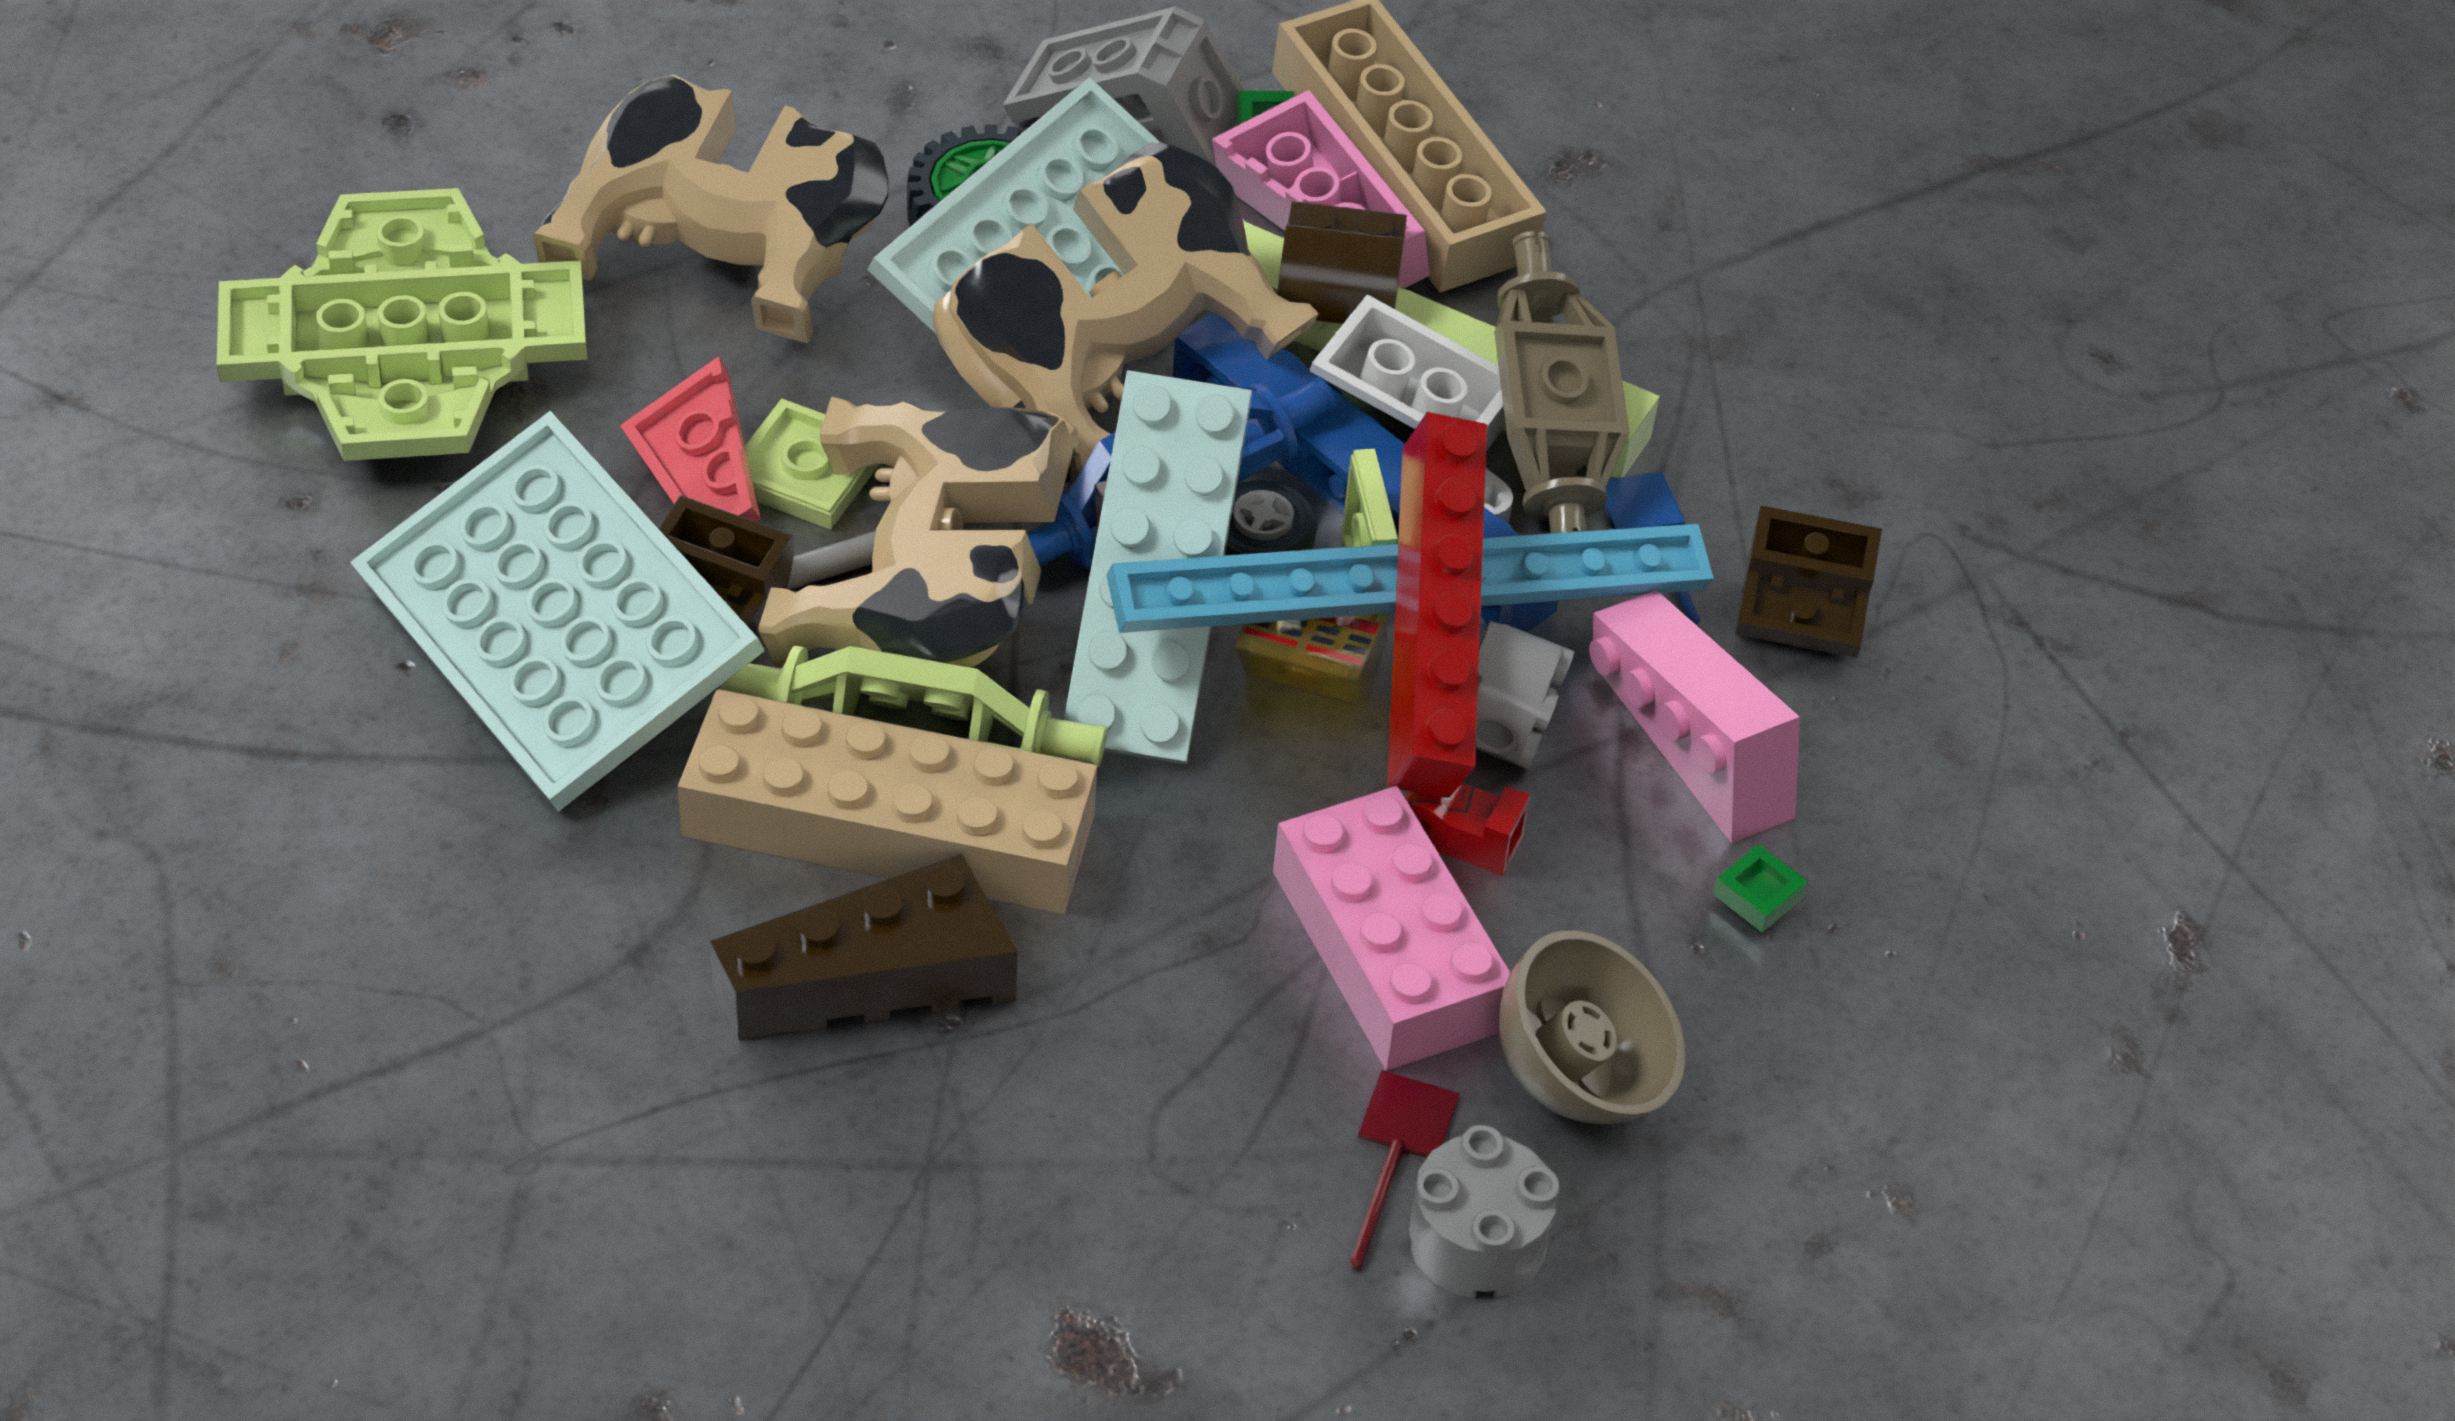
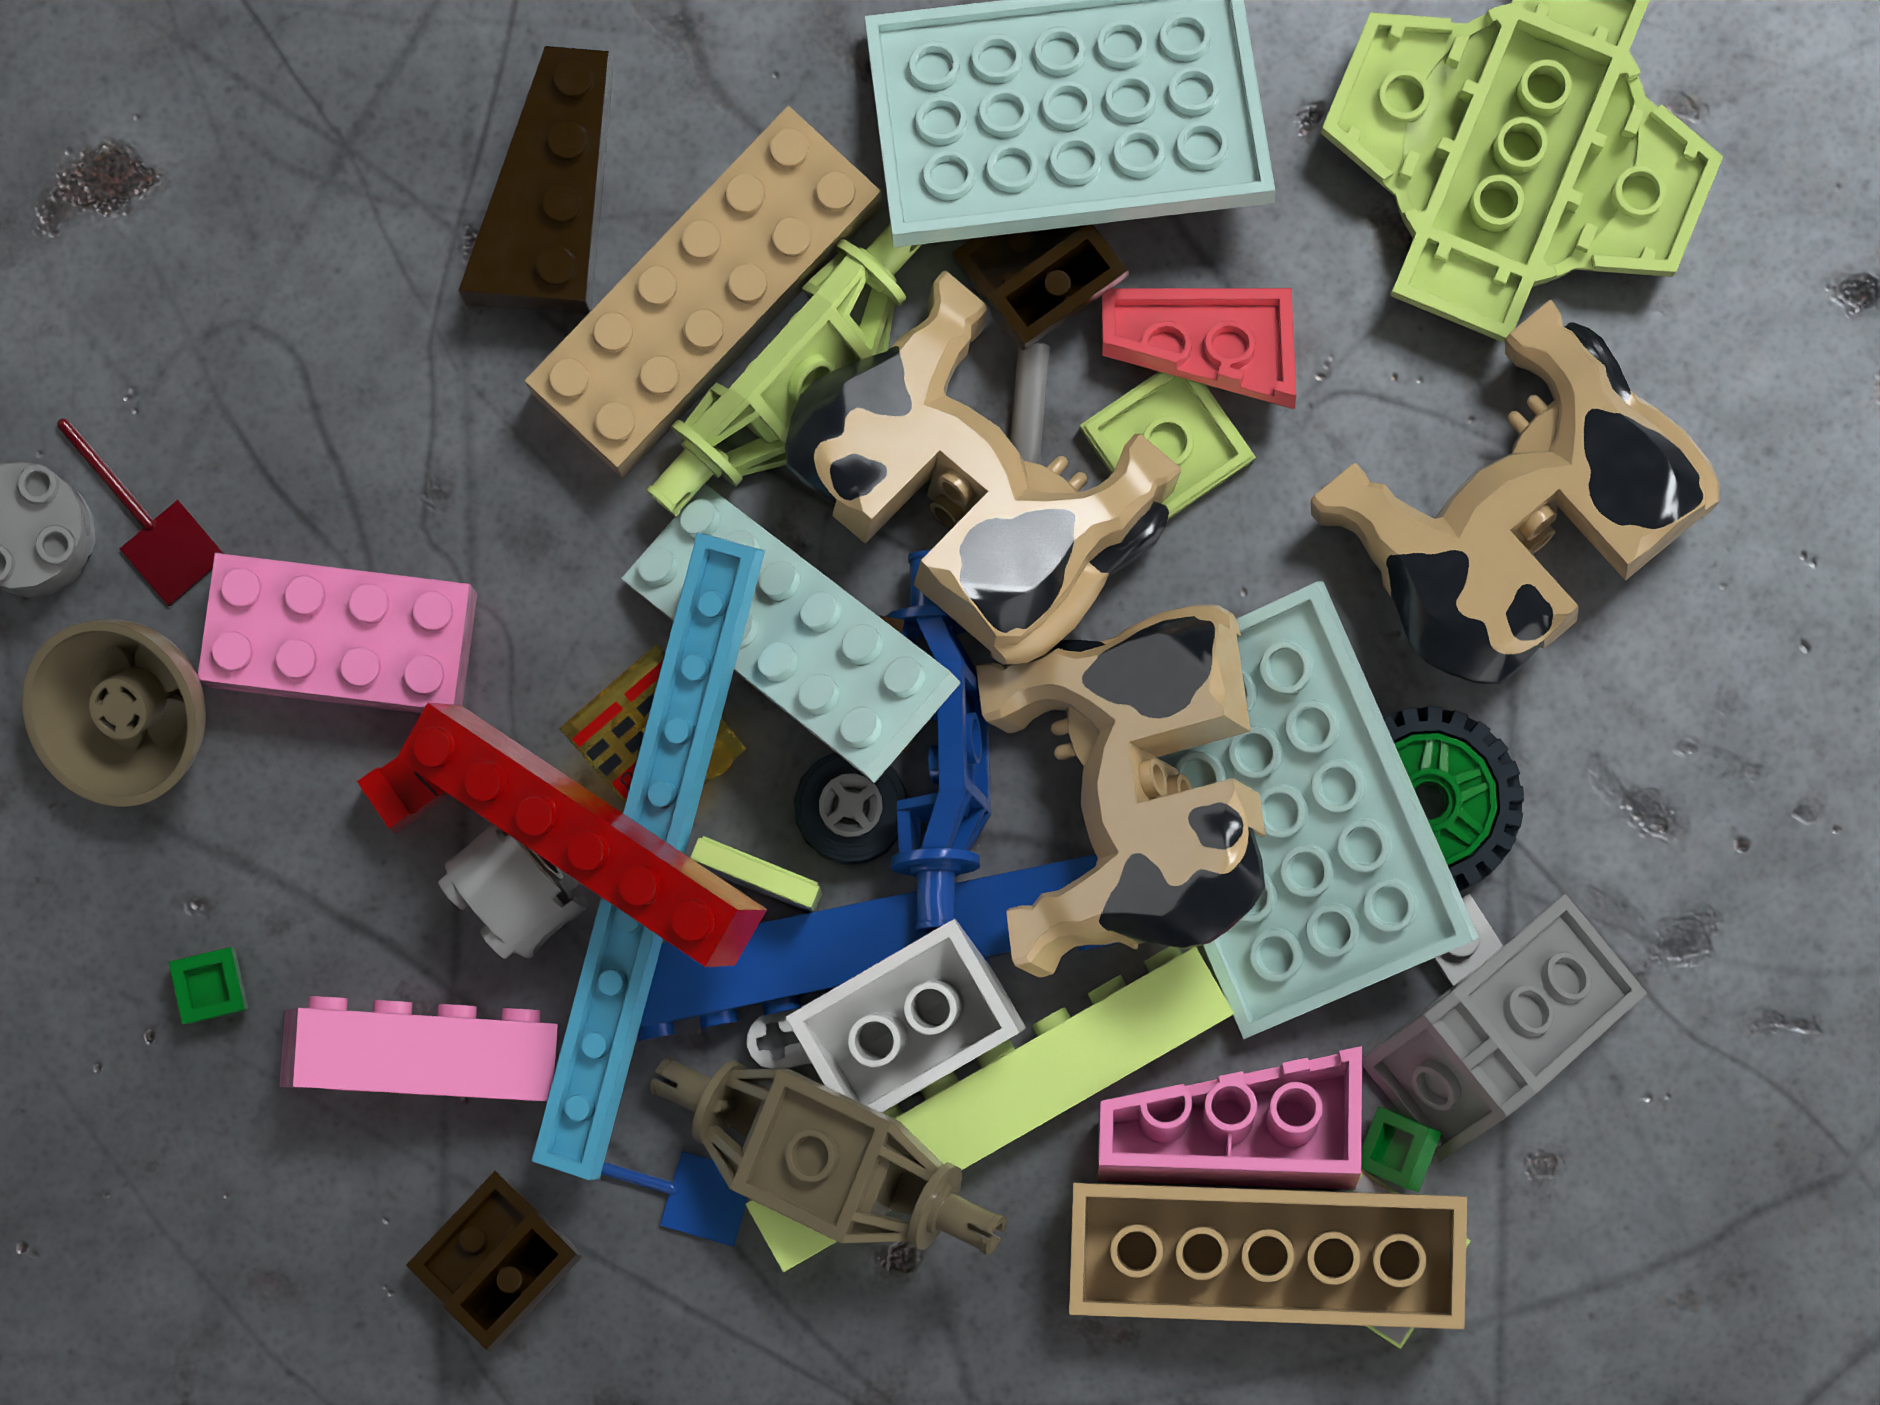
camera: 125 degrees right, 35 degrees up
dark brown brick [1277,201,1407,324] -> none

